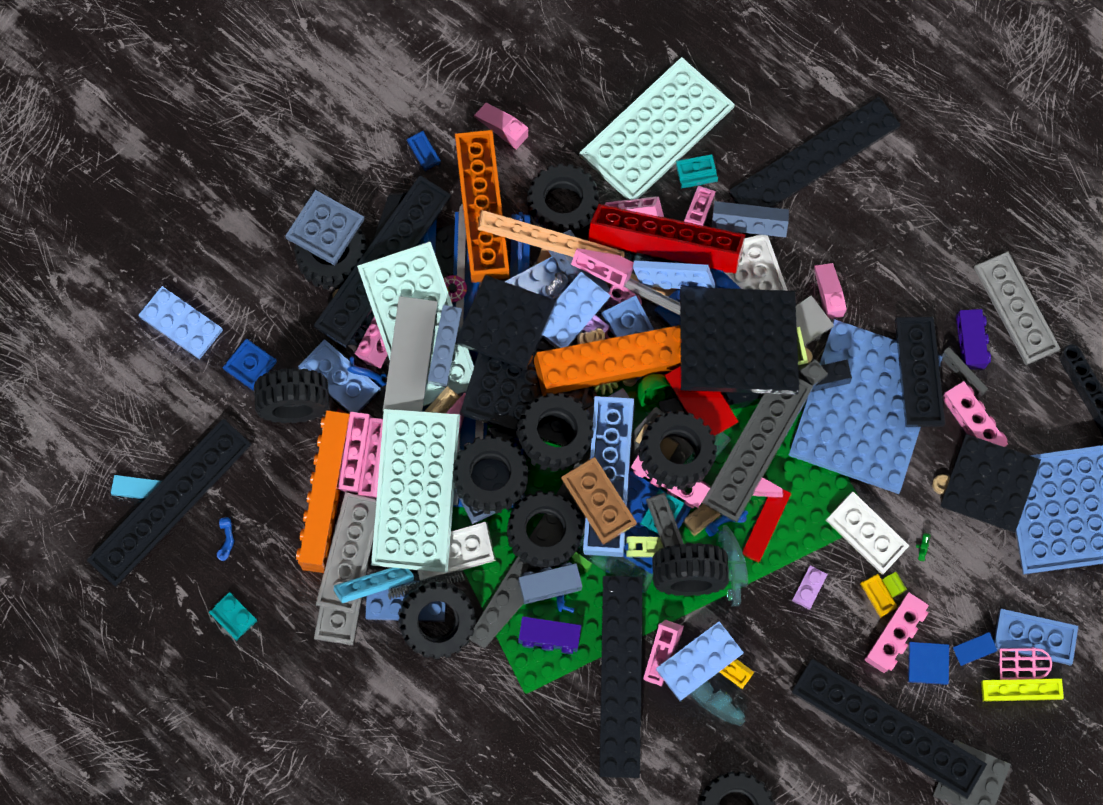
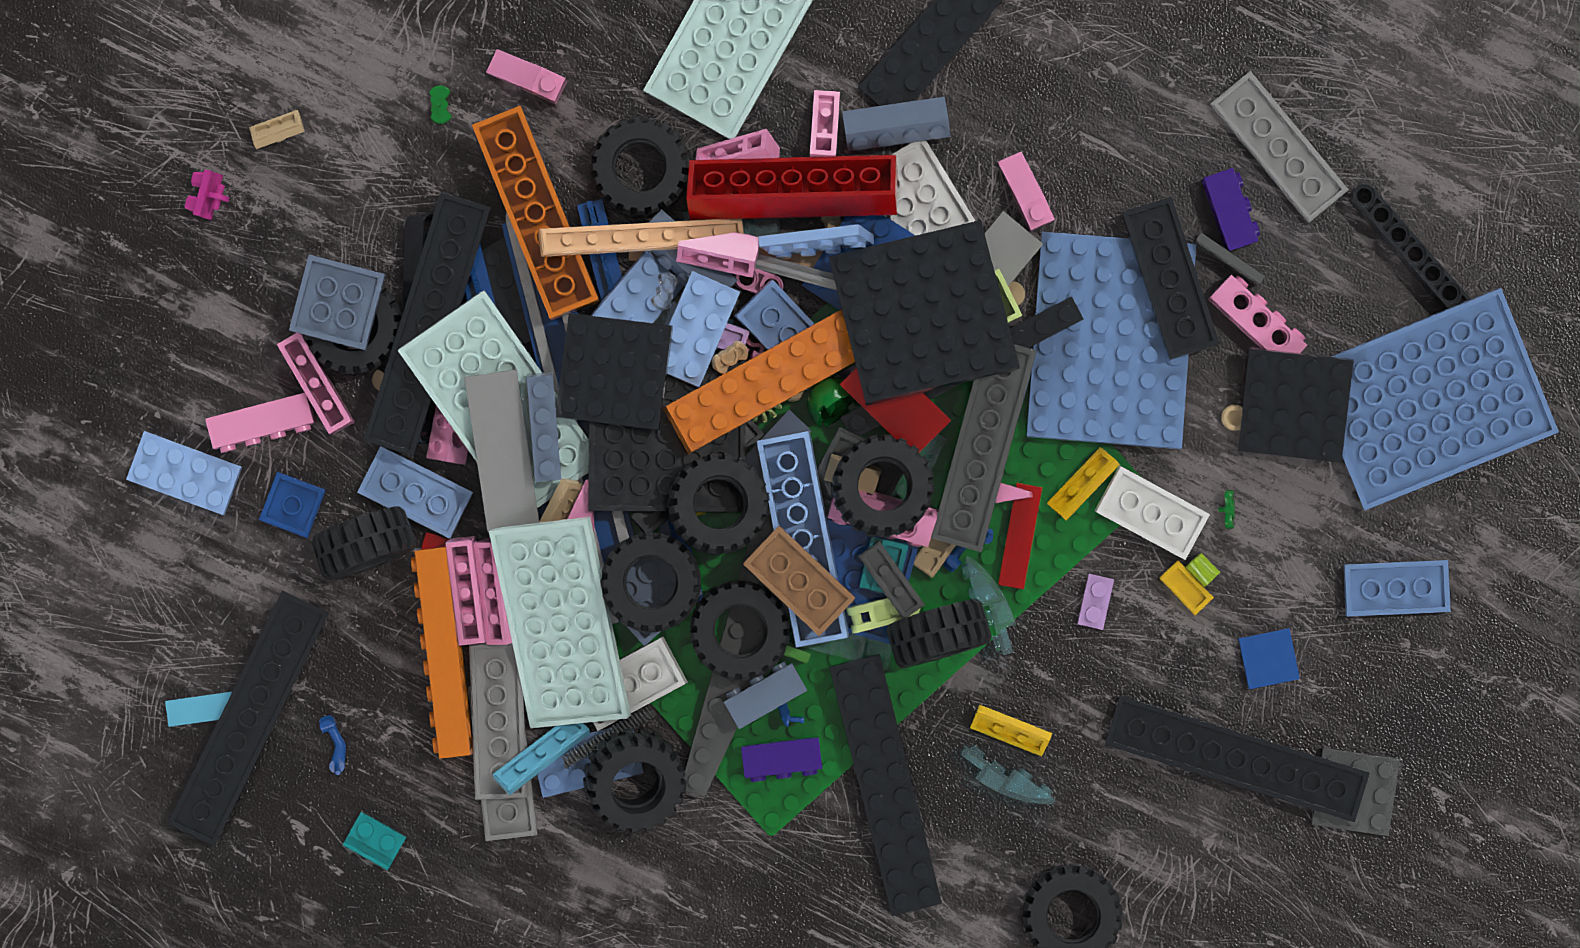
camera: 15 degrees left, 15 degrees up
blue piece [347,357,387,387] -> none
blue tile [407,131,441,171] -> none
dark pink piece [444,275,467,302] -> none
bright pink slope [643,620,684,686] -> none
light blue plate [656,622,744,701] -> none
teal plate [676,155,718,189] -> none
dark grey plate [800,359,828,387] -> none
bright pink brick [865,593,929,673] -> none
blue tile [953,632,998,666] -> none
neon yellow plate [981,679,1064,701] -> none
bright pink window [999,647,1052,680] -> none
none -> dark pink hips [185,169,230,220]
none -> bright pink brick [205,393,316,453]
none -> tan plate [249,110,305,149]
none -> bright pink brick [277,333,355,435]
none -> green piece [429,85,452,124]
none -> yellow plate [1047,447,1120,520]

